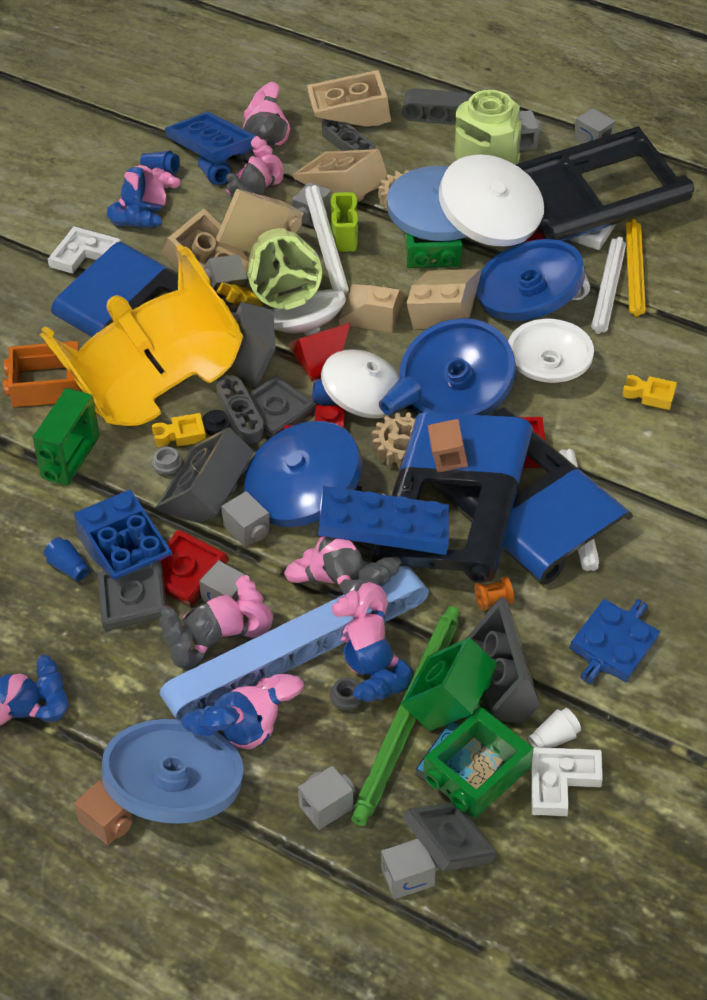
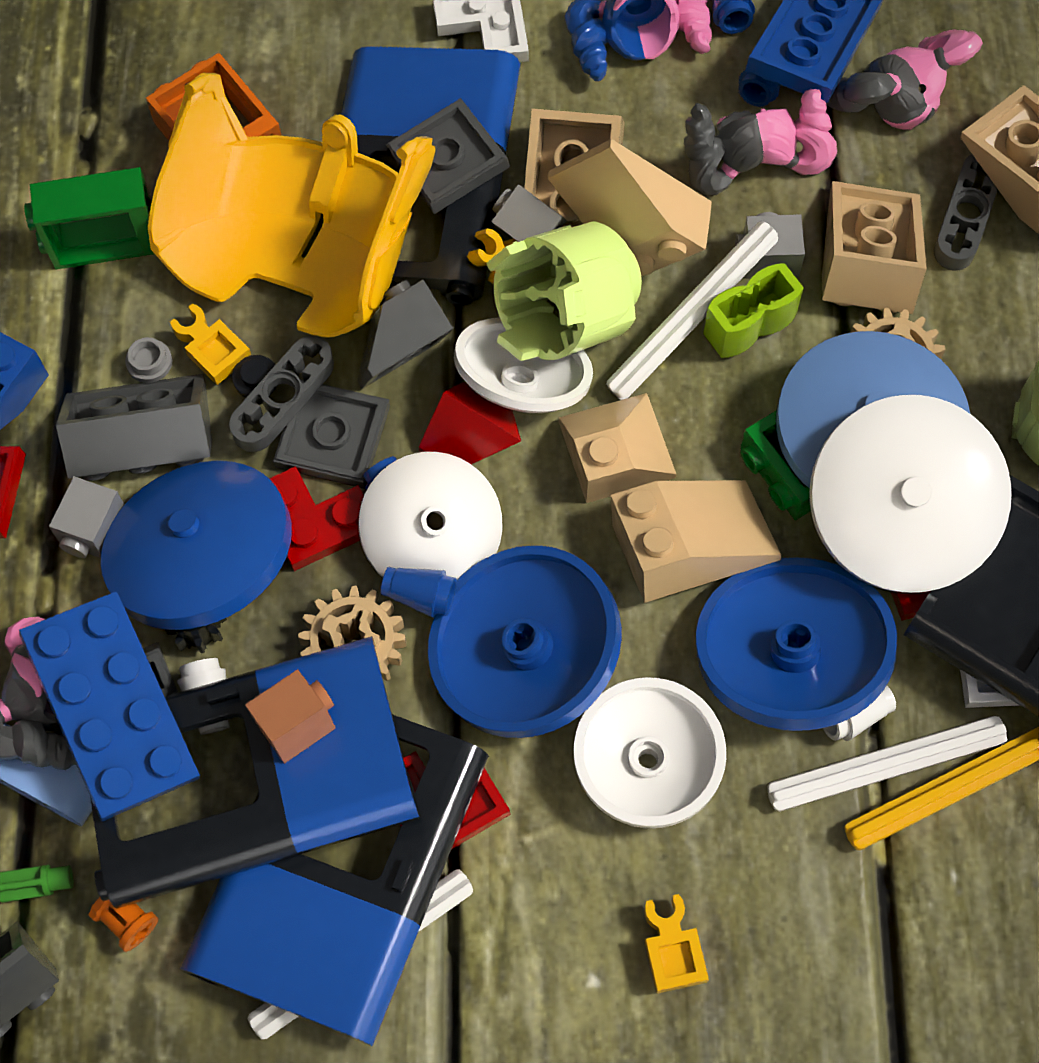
camera: 60 degrees right, 20 degrees up
none -> dark grey tile [386,98,510,214]

